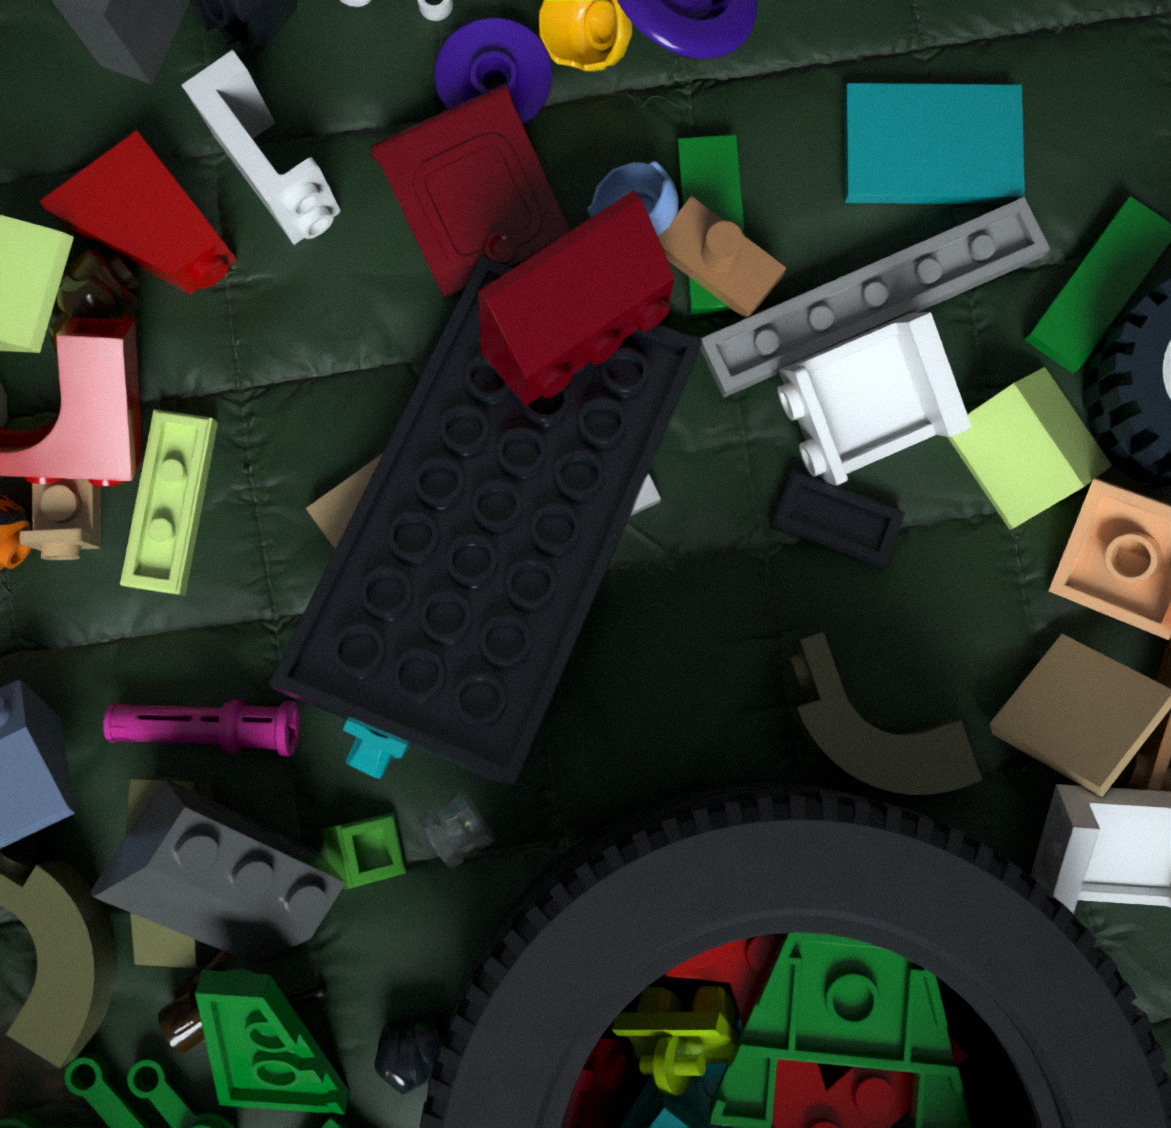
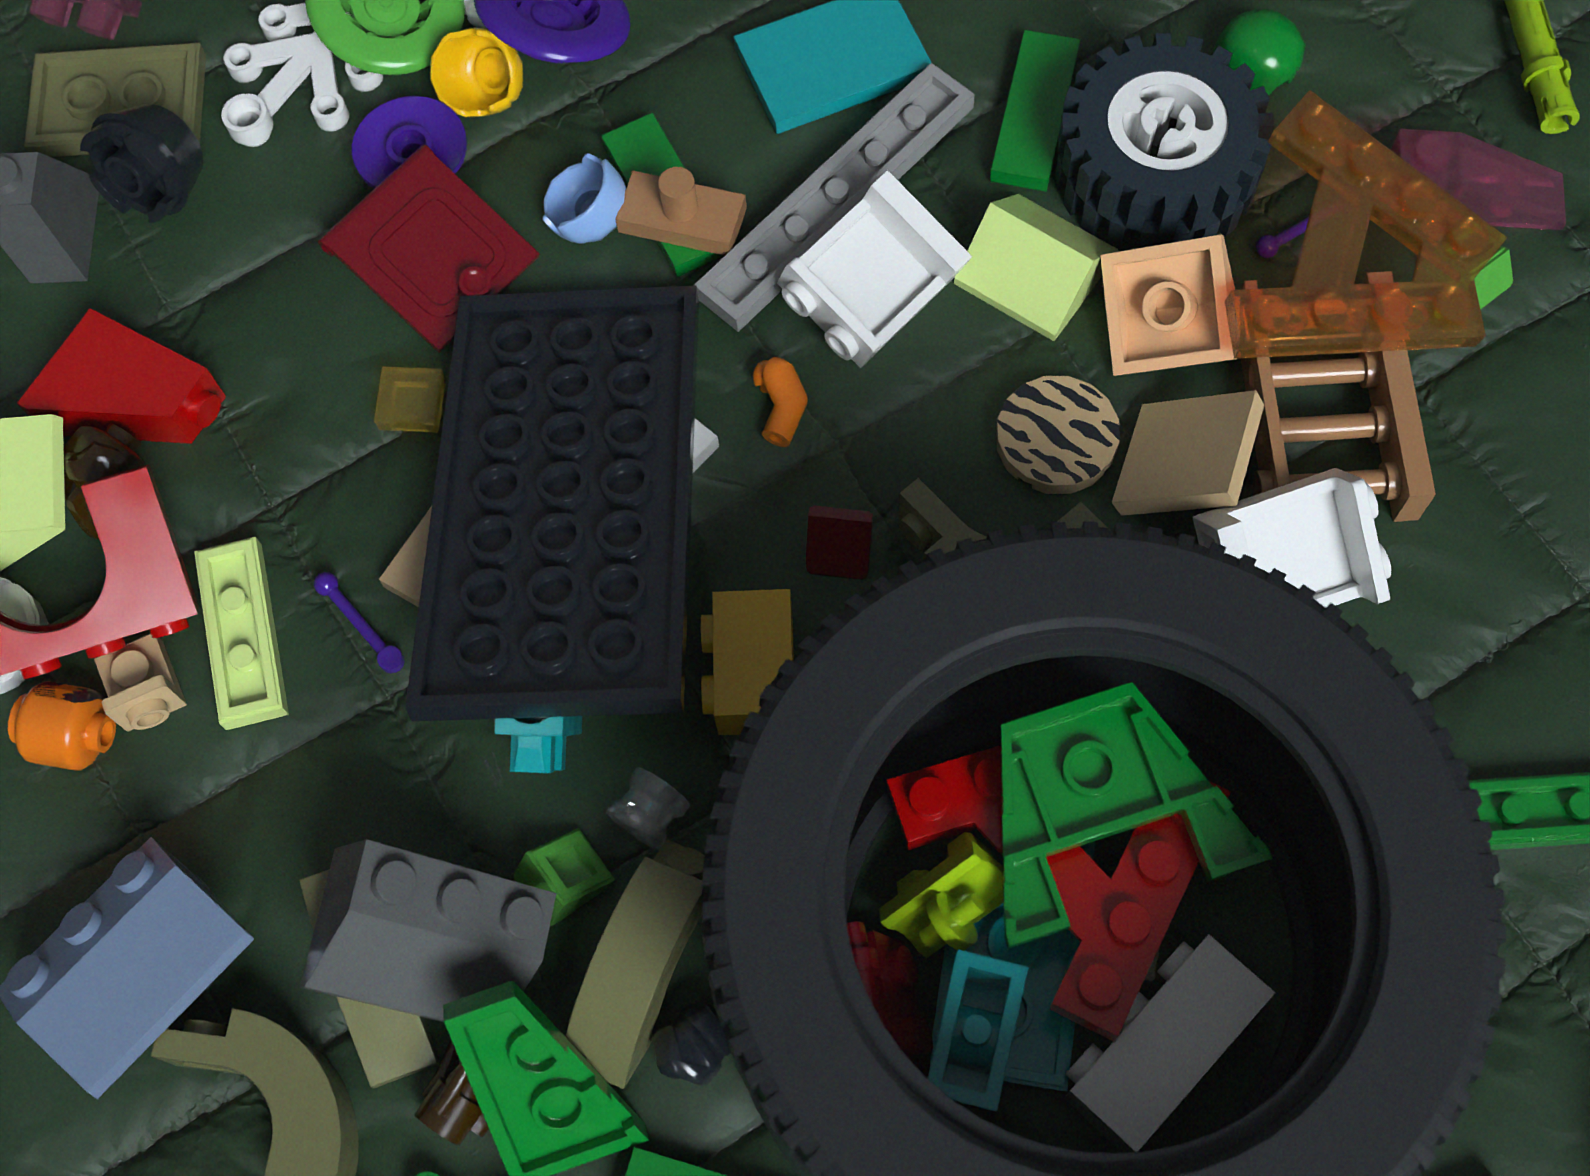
camera: 20 degrees left, 15 degrees down
dark pink pin [103,699,300,757] -> none
white panel [182,50,340,245] -> none
dark red slope [478,190,675,406] -> none
black tile [769,469,906,570] -> none
none -> dark purple hinge [314,572,405,674]
none -> clear yellow tile [374,367,446,432]
none -> olive arch [566,840,705,1089]
none -> yellow brick [701,589,794,735]
none -> orange arm [753,357,808,447]
none -> dark red slope [806,505,873,579]
none -> tan tile [996,376,1120,494]

